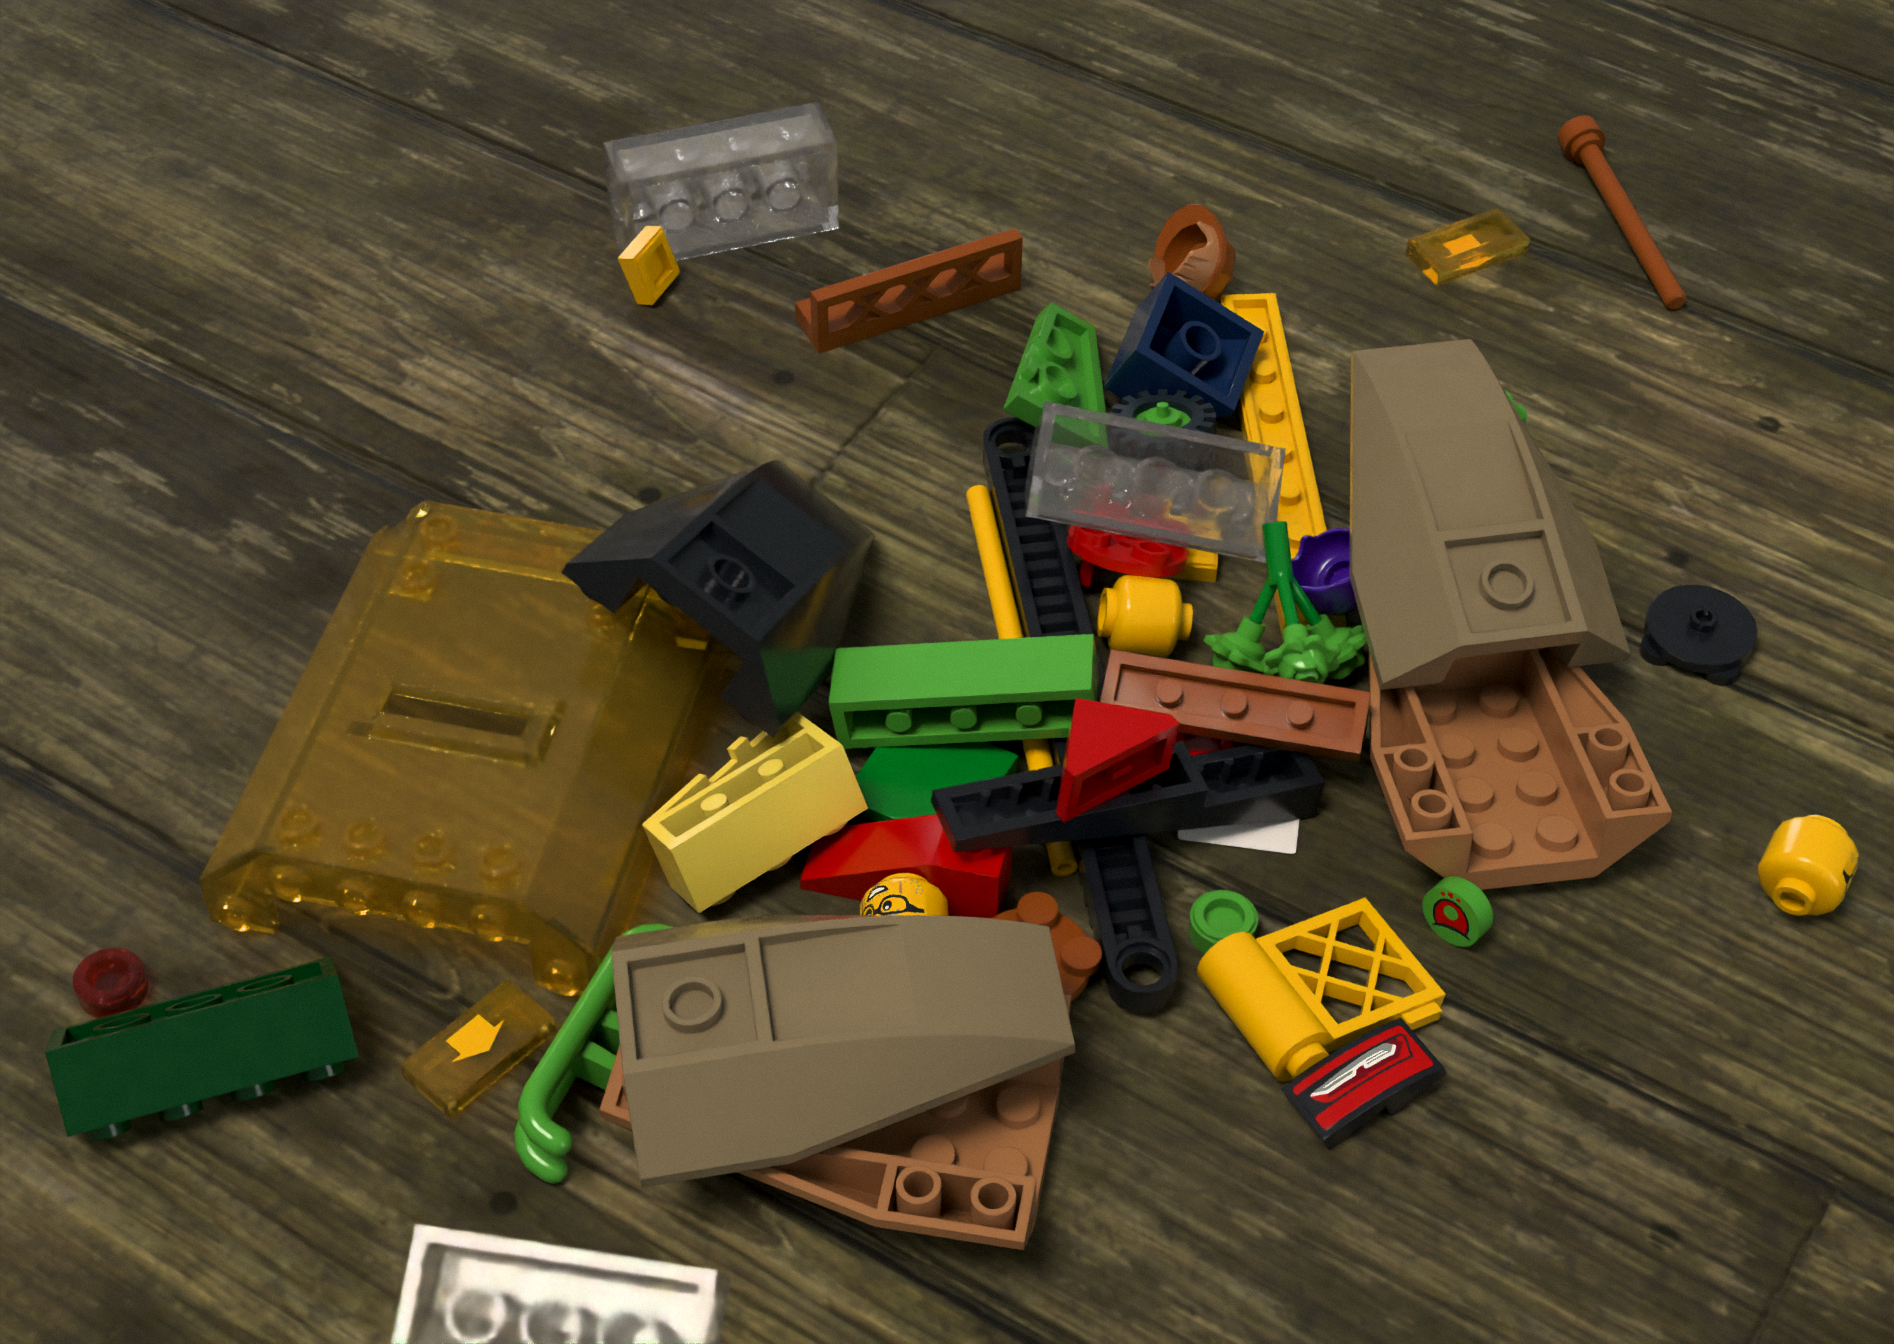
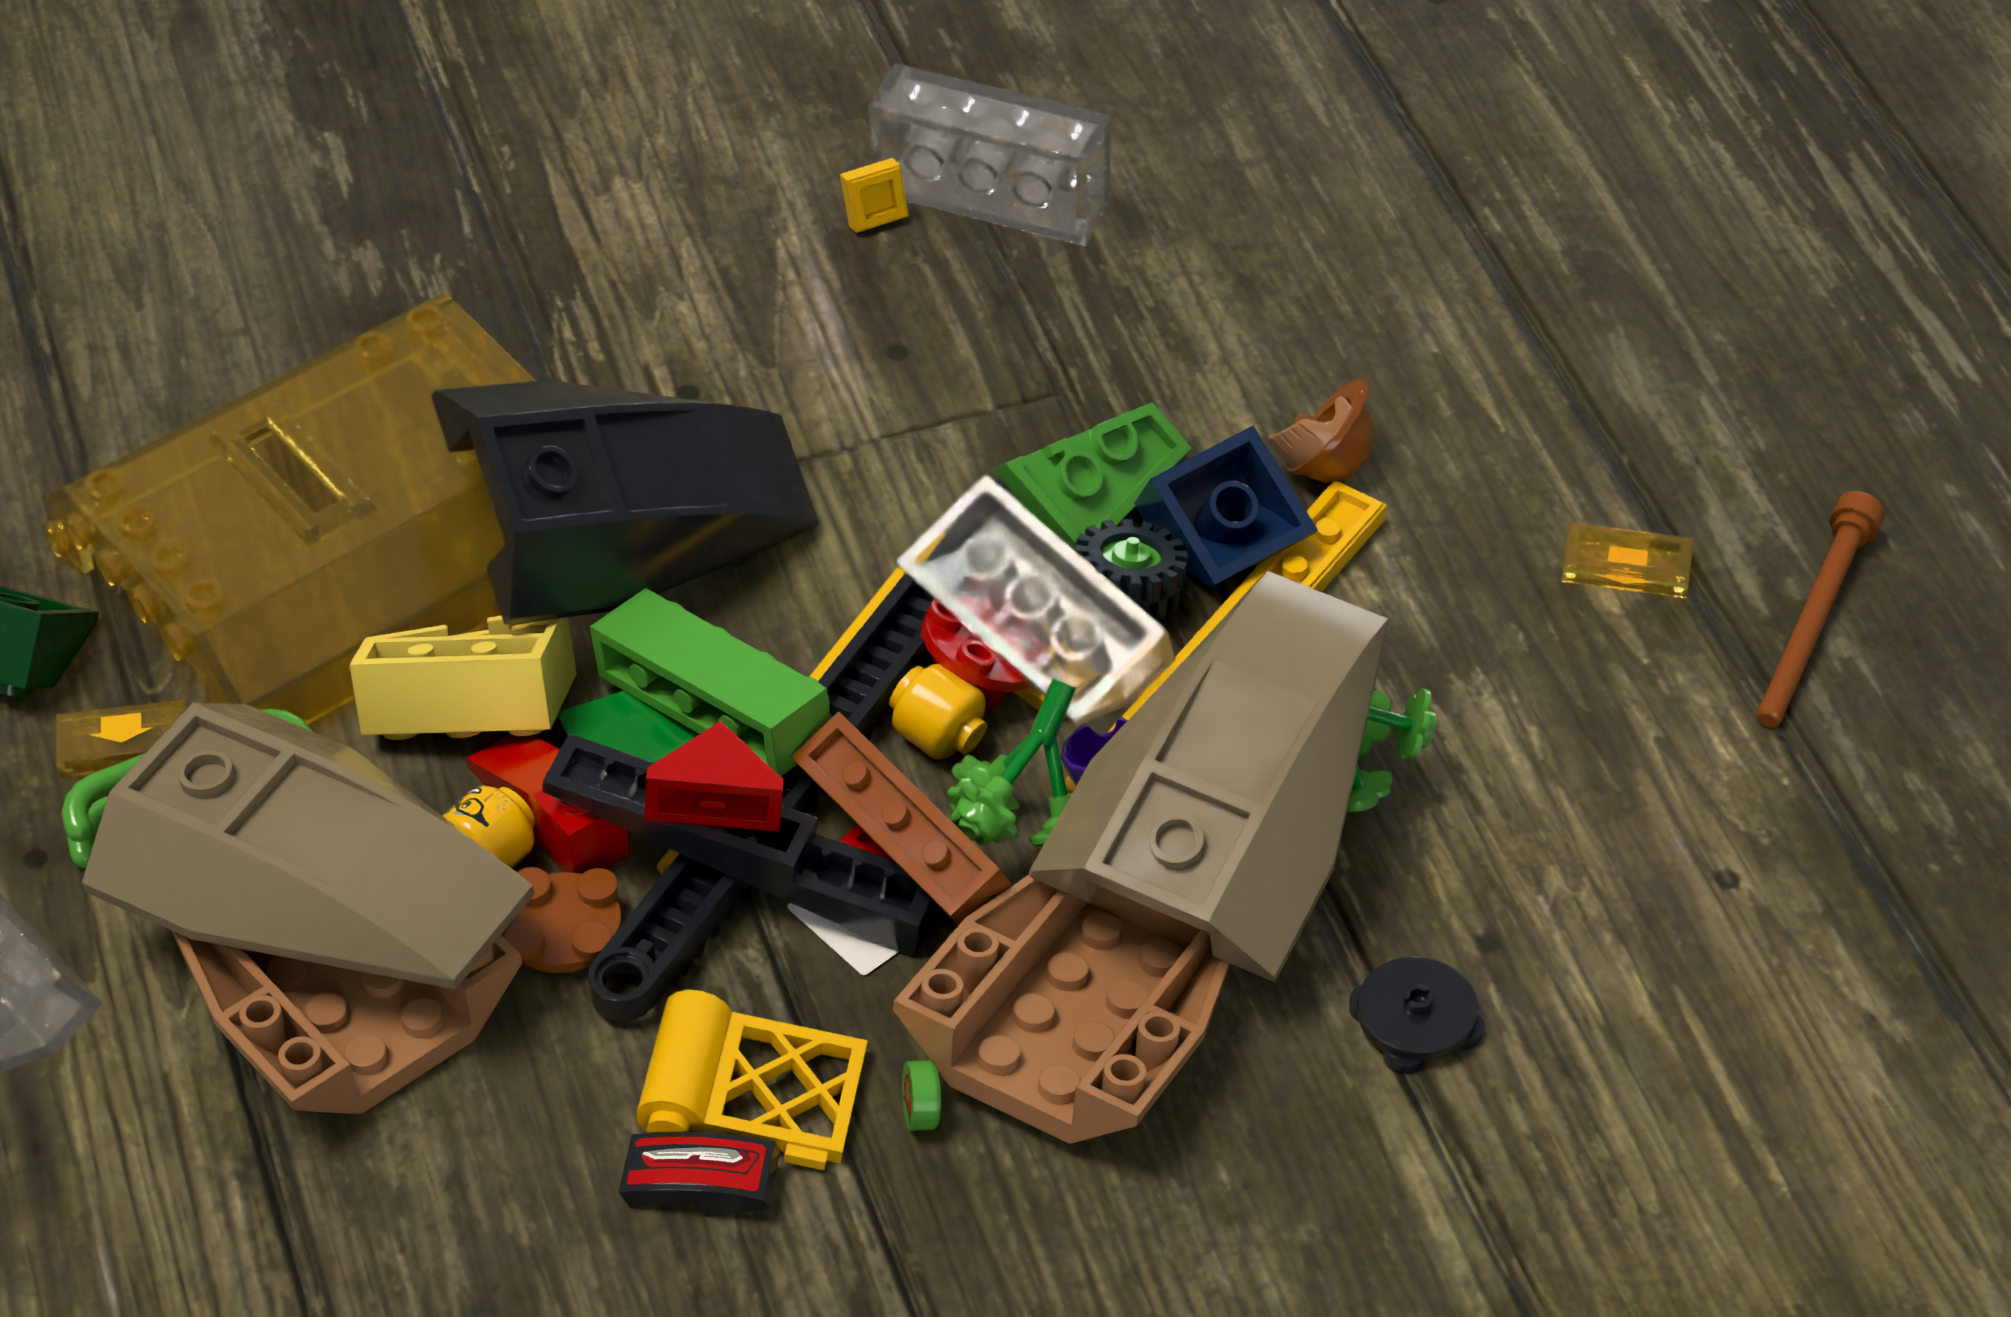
camera: 40 degrees right, 0 degrees up
dark orange fence [795,228,1023,353] -> none
bright green tile [1188,890,1258,954] -> none
yellow head [1758,815,1859,916] -> none

